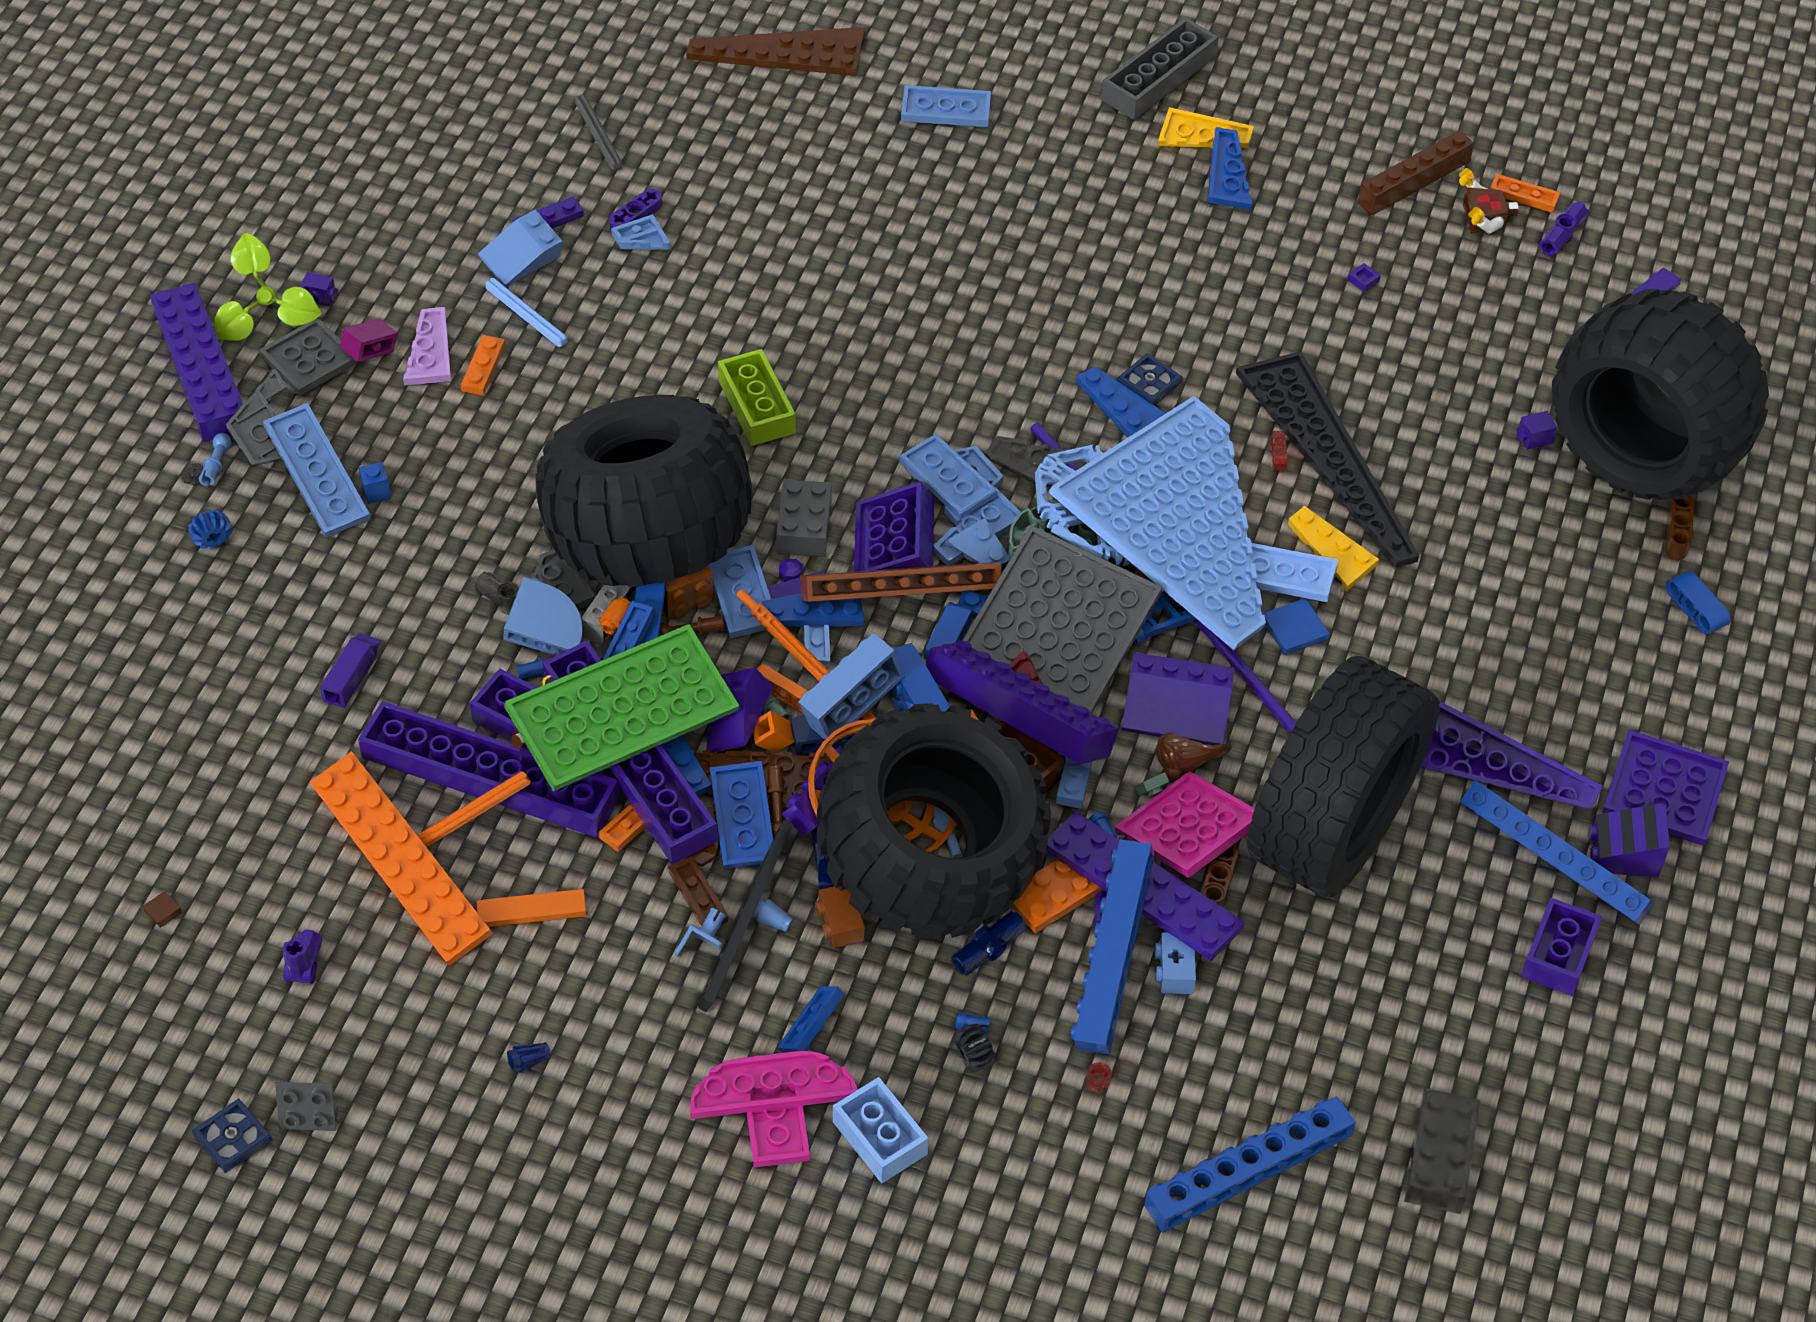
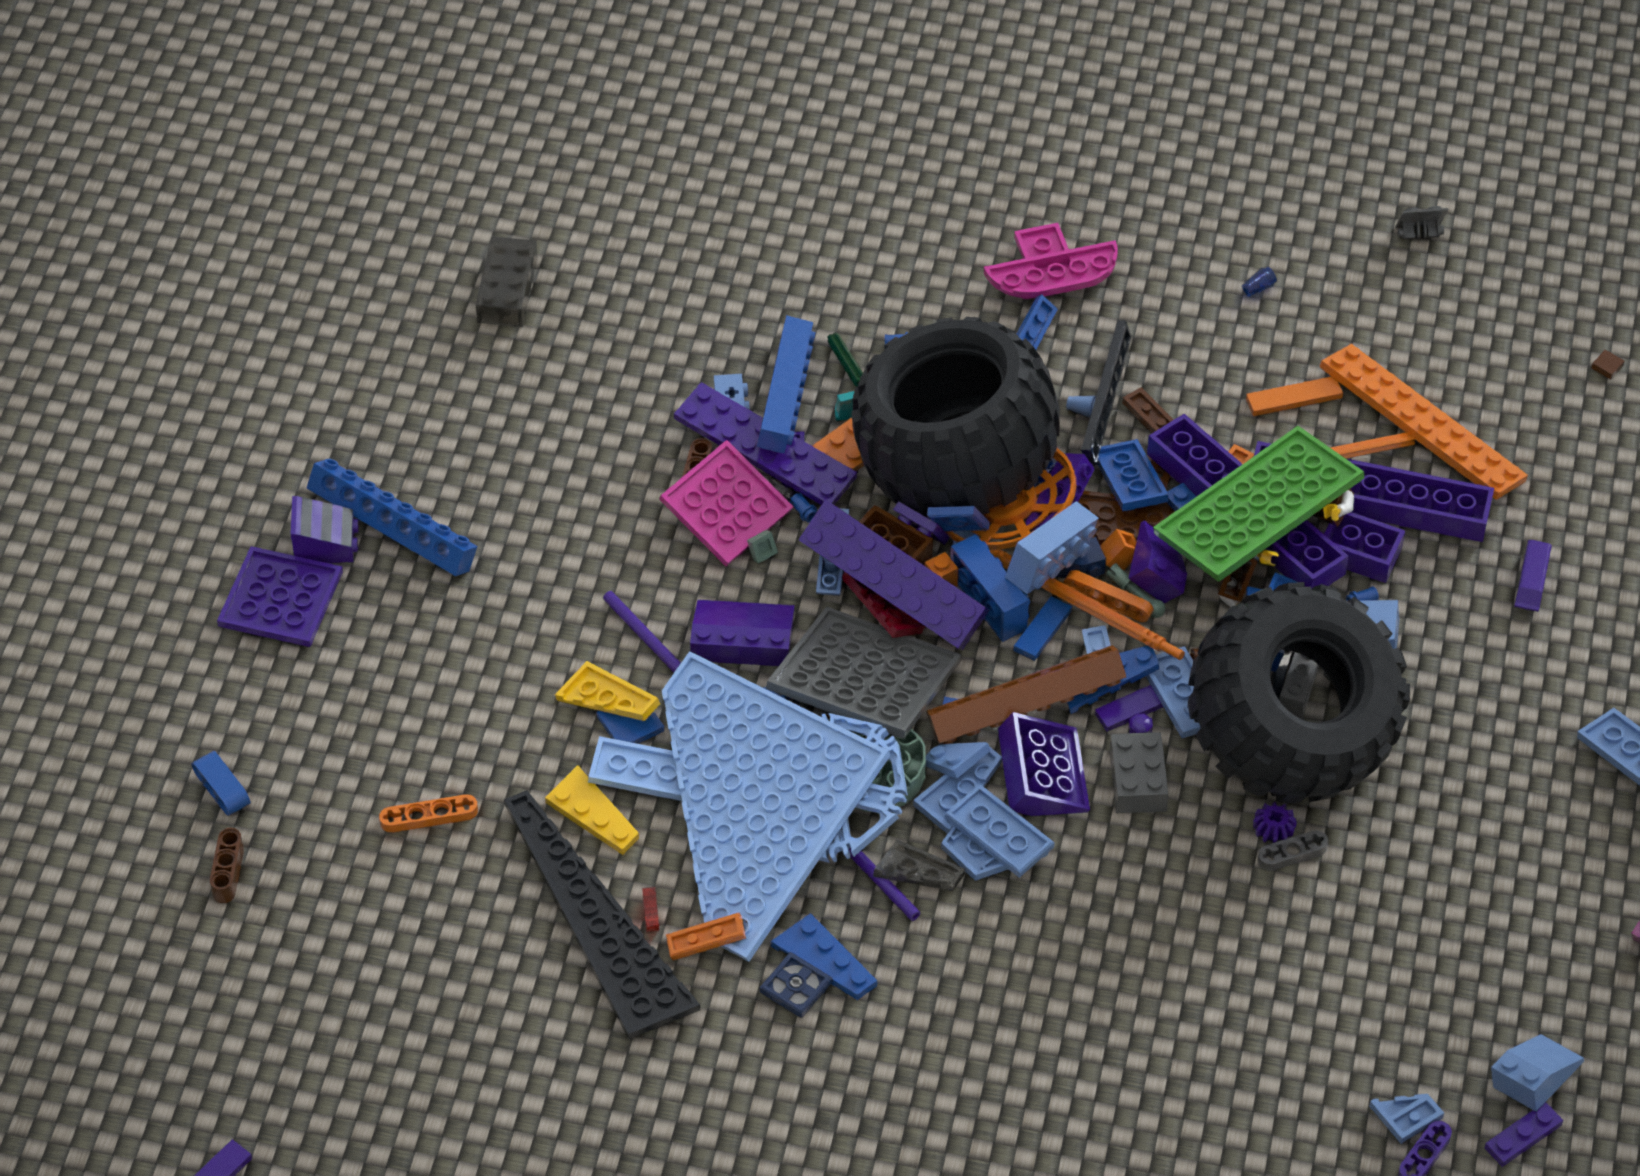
camera: 175 degrees right, 0 degrees up
dark blue piece [192,1098,273,1173] -> none
dark purple piece [282,929,322,984] -> none
blue brick [358,462,391,504] -> none
lavender wing [403,307,451,386] -> none
orange plate [461,335,506,396] -> none
clear smoke piece [475,572,519,615] -> none
light blue axle [486,278,568,347] -> none
medium blue bracket [674,908,727,957] -> none
lime brick [718,349,796,446] -> none
reddish brown pin [766,766,787,838] -> none
light blue brick [833,1077,929,1184] -> none
blue beam [924,602,974,660] -> none
black gear [954,1023,995,1072] -> none
clear red bush [1086,1062,1112,1091] -> none
blue brick [1144,1096,1356,1233] -> none
reddish brown hair [1156,732,1232,782] -> none
black tyre [1247,656,1440,898] -> none
dark purple plate [1348,263,1381,292] -> none
dark purple wedge [1421,702,1603,809] -> none
dark purple brick [1517,411,1557,450] -> none
dark purple brick [1521,897,1602,996] -> none
black tyre [1552,289,1769,500] -> none
none -> orange beam [379,795,478,832]
none -> yellow wing [555,661,660,721]
none -> orange tile [666,912,746,961]
none -> dark green axle [827,332,863,387]
none -> teal tile [835,391,854,421]

